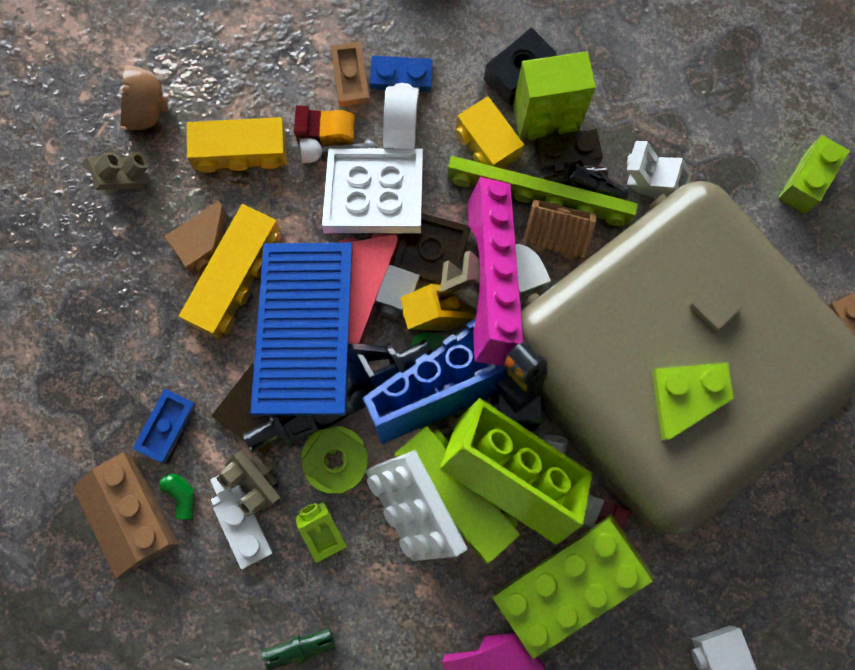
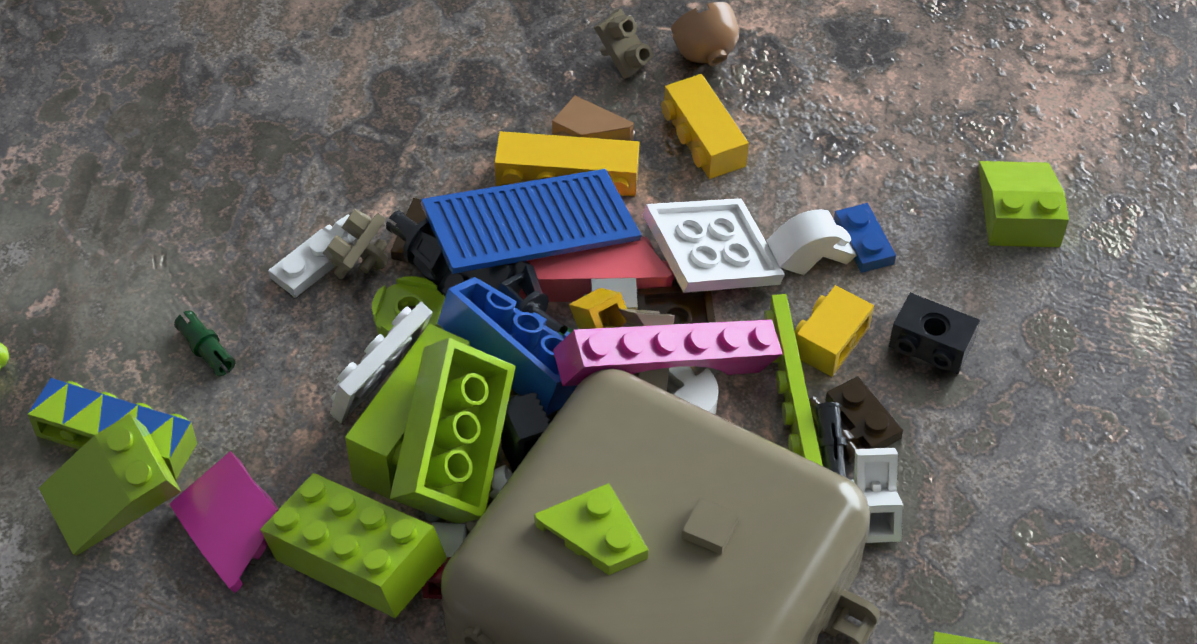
camera: 70 degrees right, 25 degrees down
medium nougat slope [73,452,179,579] -> none
blue plate [132,389,197,464] -> none
green arm [159,473,195,520] -> none
leg [294,105,355,146] -> none
lime bracket [295,502,347,563] -> none
white hinge [299,138,375,164] -> none
medium nougat plate [330,41,370,107] -> none
black leg [497,342,548,411] -> none
lime brick [513,51,596,141] -> none
medium nougat brick [523,199,596,260] -> none

